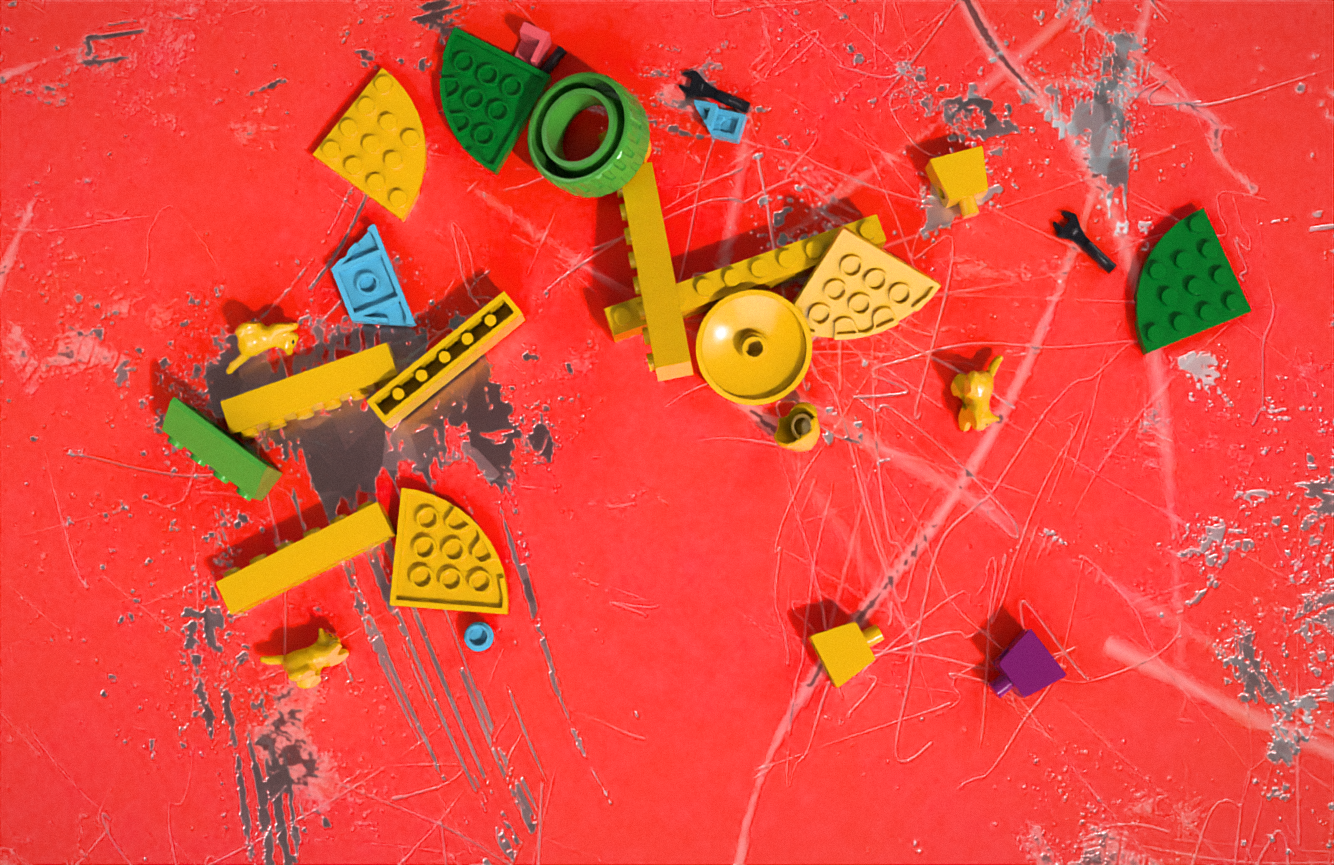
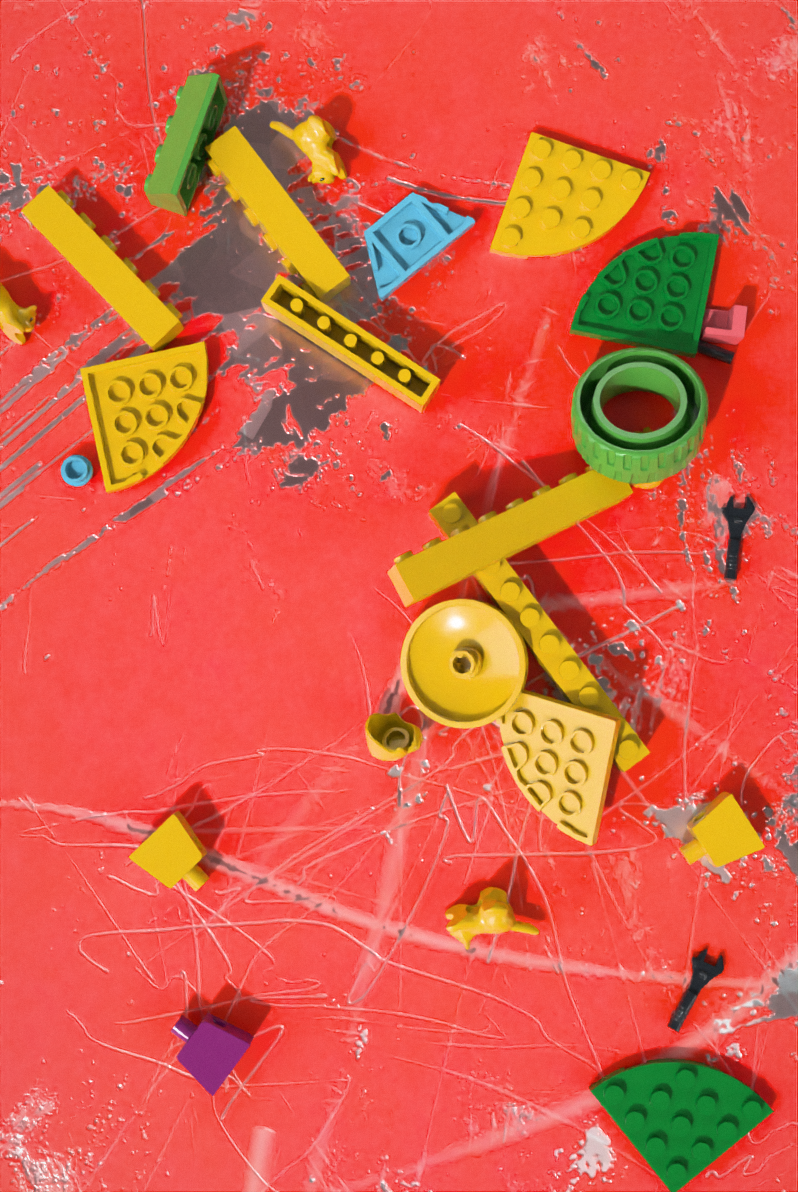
camera: 75 degrees right, 5 degrees up
medium azure slope [694,99,747,144] -> none

